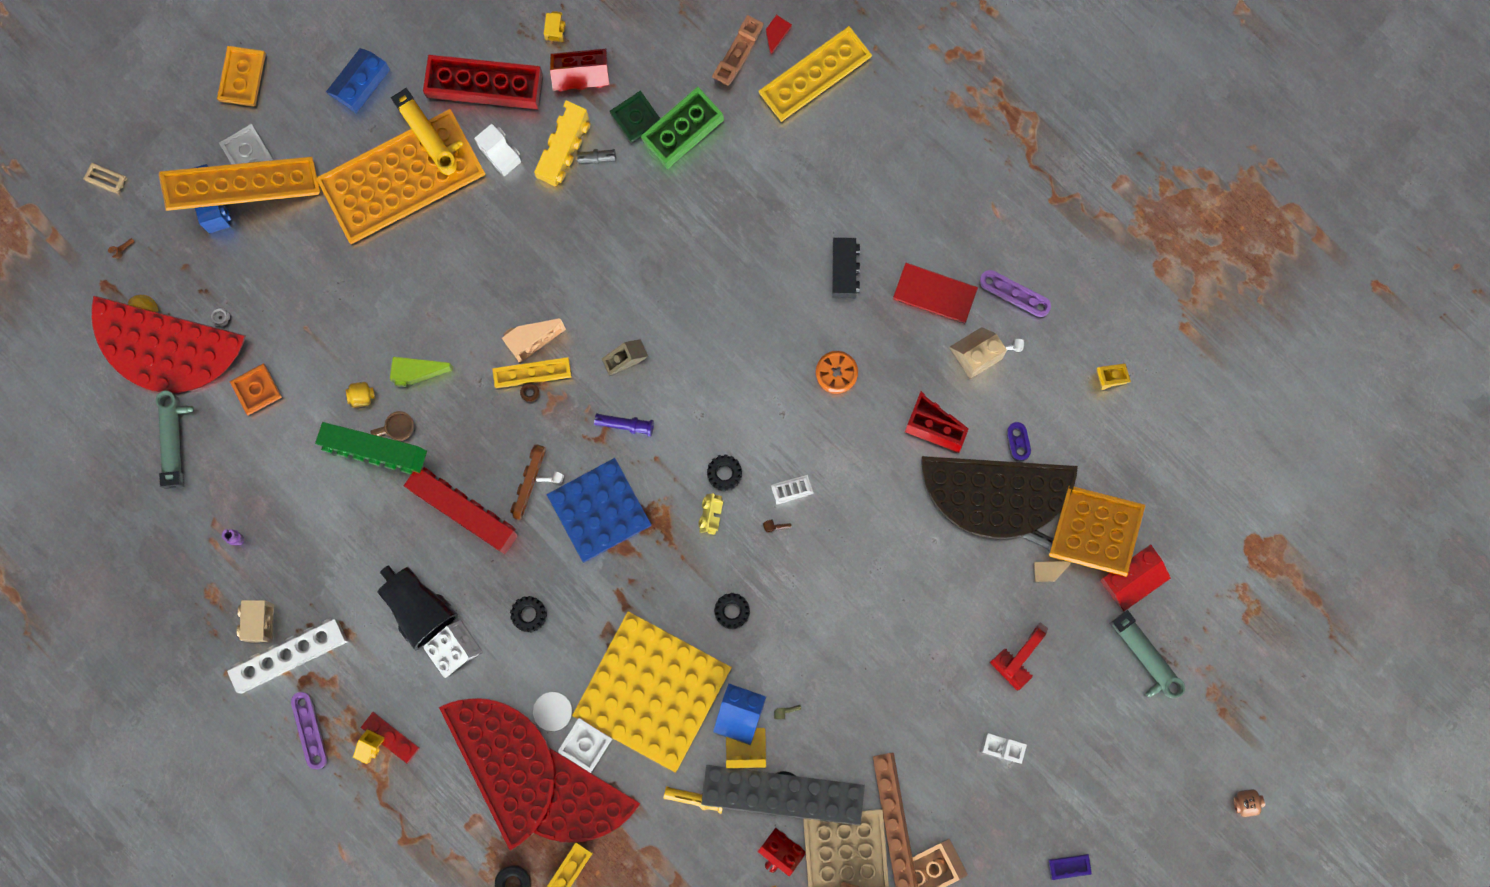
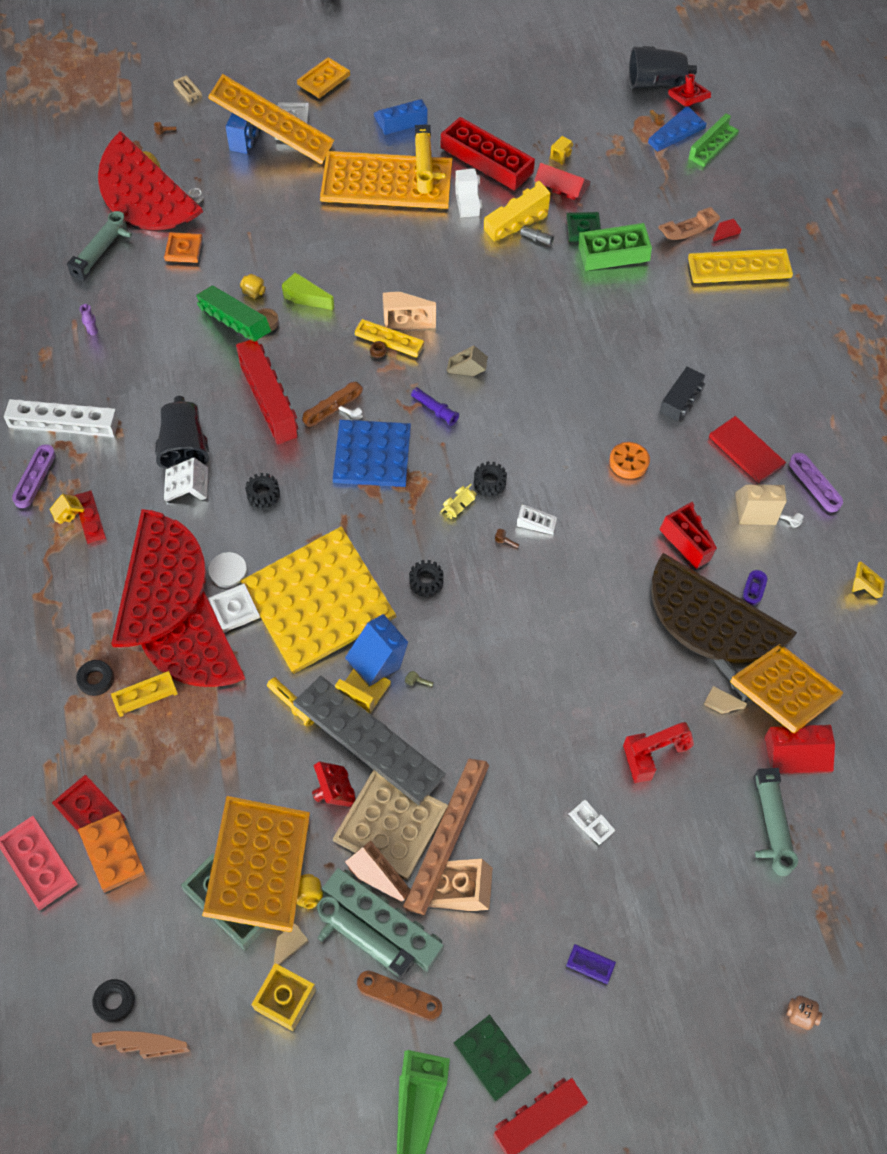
camera: 25 degrees right, 20 degrees down
tan brick [237,600,274,643] -> none

